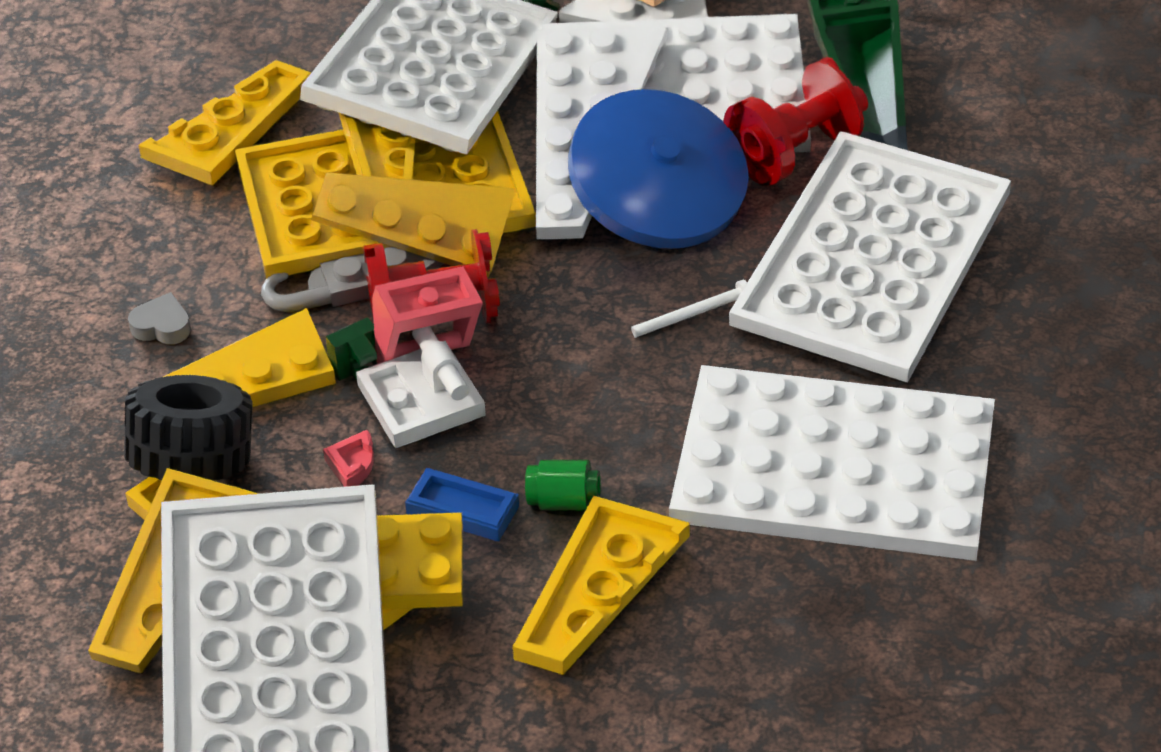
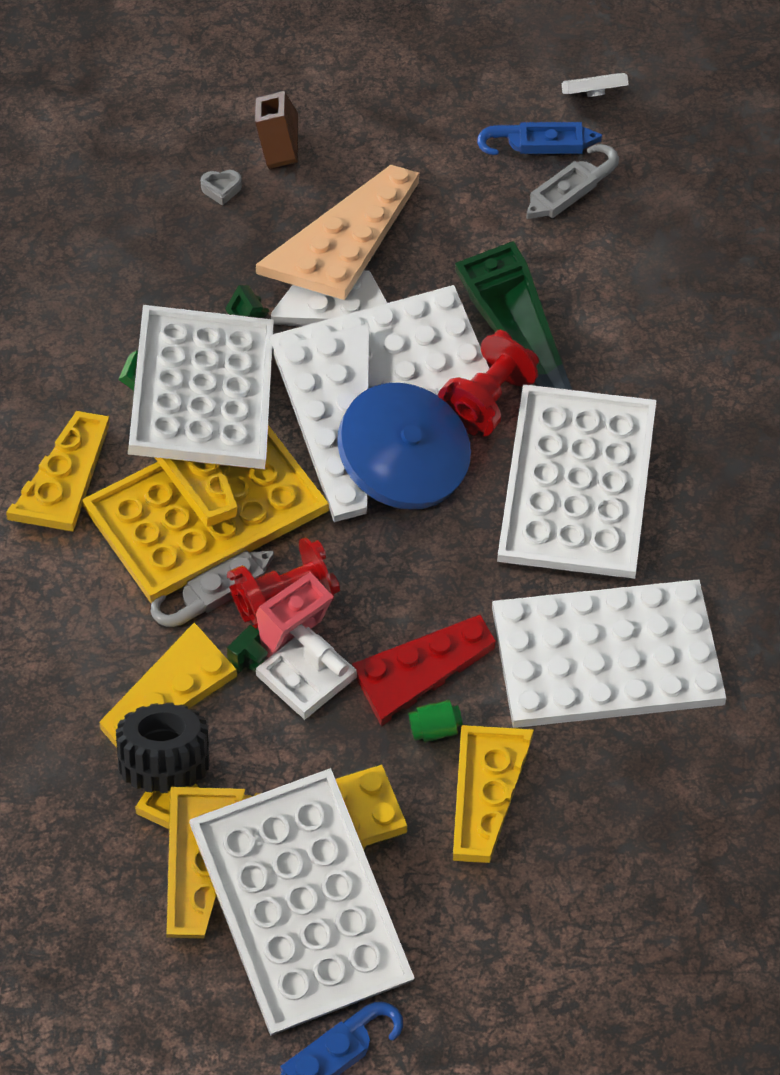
camera: 20 degrees left, 10 degrees up
light grey tile [128,292,191,344] -> none
yellow wing [311,172,516,277] -> none
coral tile [323,430,374,487] -> none
blue tile [405,468,519,542] -> none
white piece [631,279,748,338] -> none
none -> red wing [352,614,496,727]

